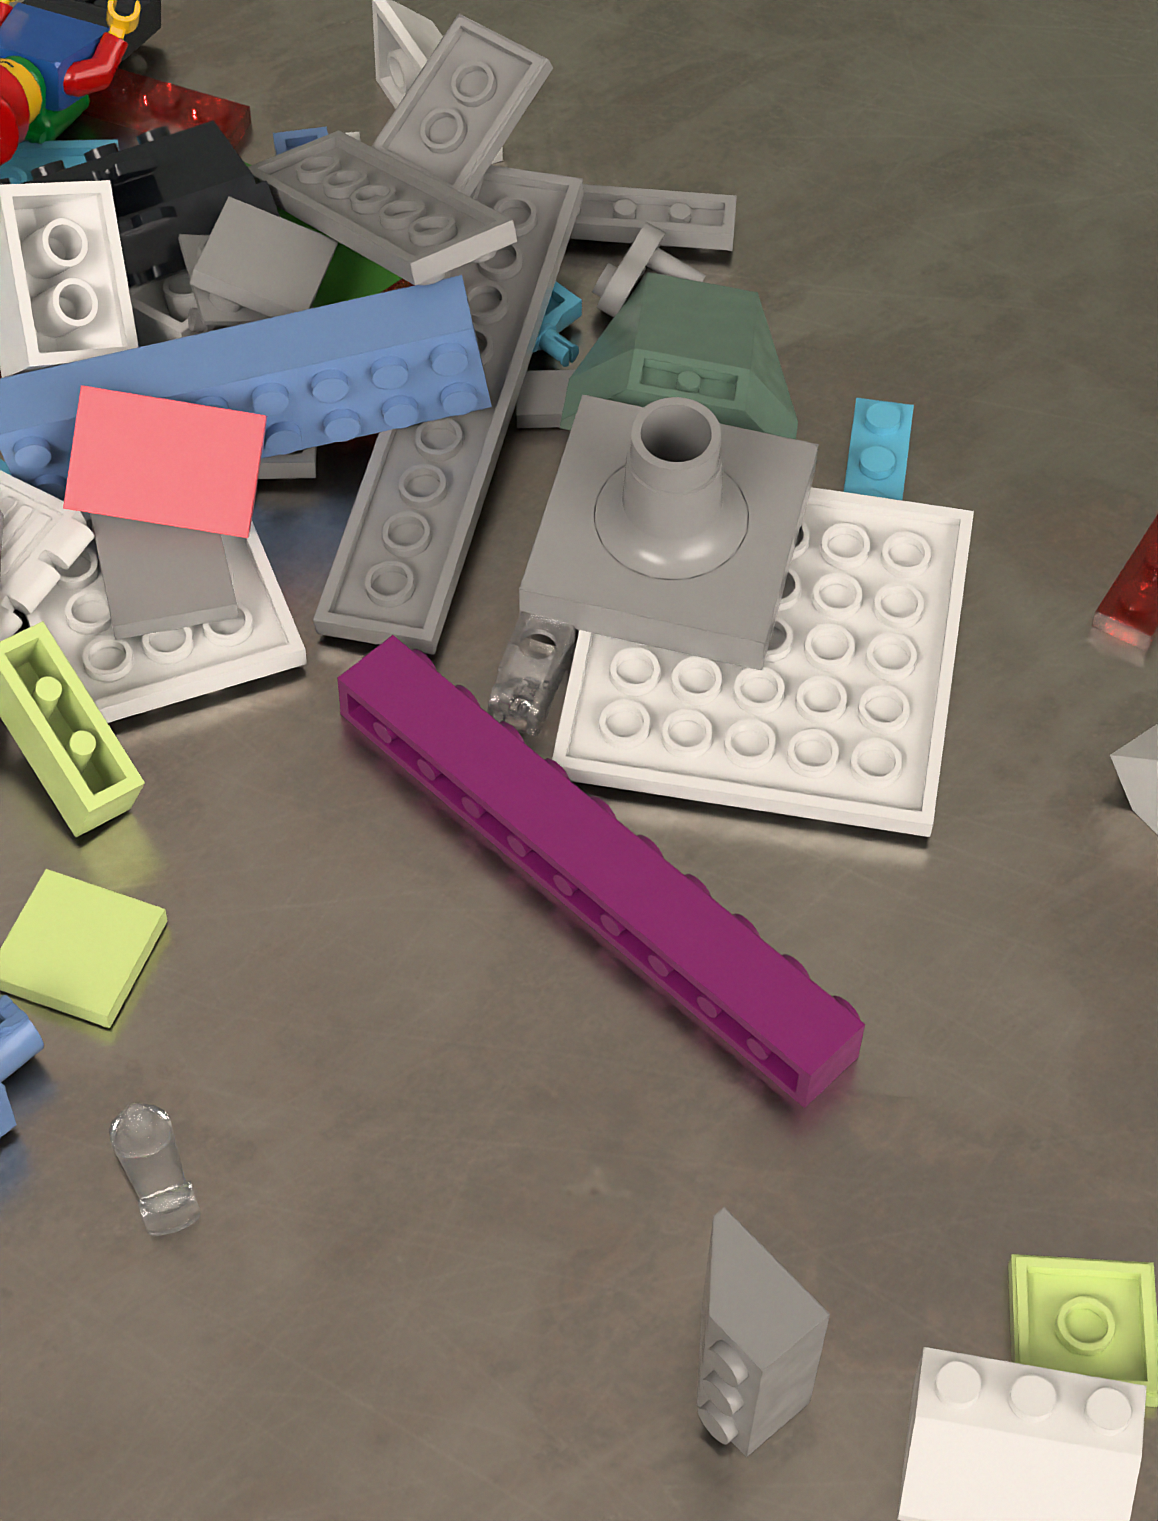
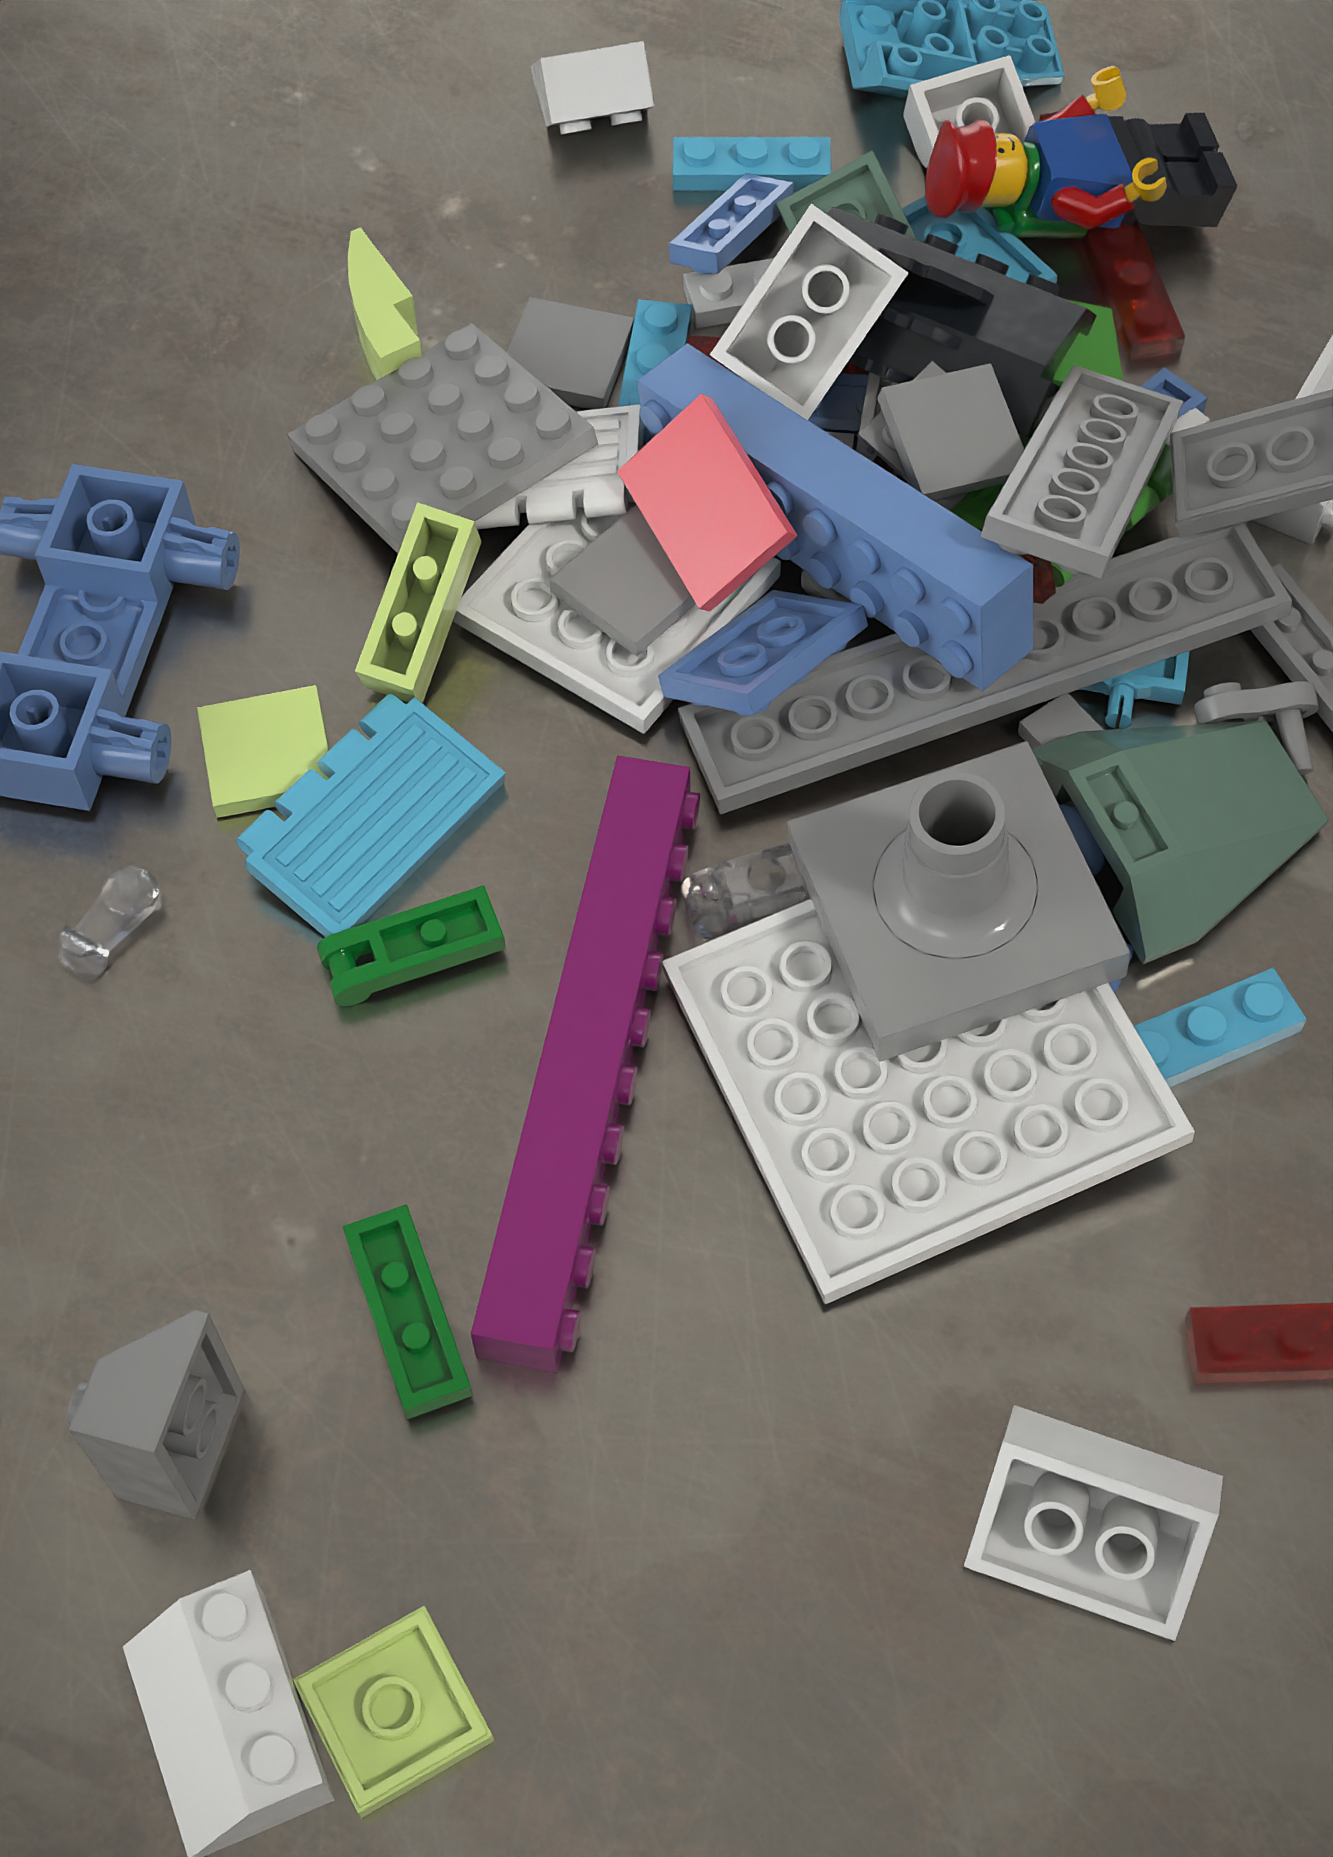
camera: 60 degrees right, 5 degrees up
none -> medium azure hinge [235,693,506,937]
none -> green plate [317,885,506,1006]
none -> green plate [342,1204,473,1419]
none -> medium blue plate [658,590,868,716]

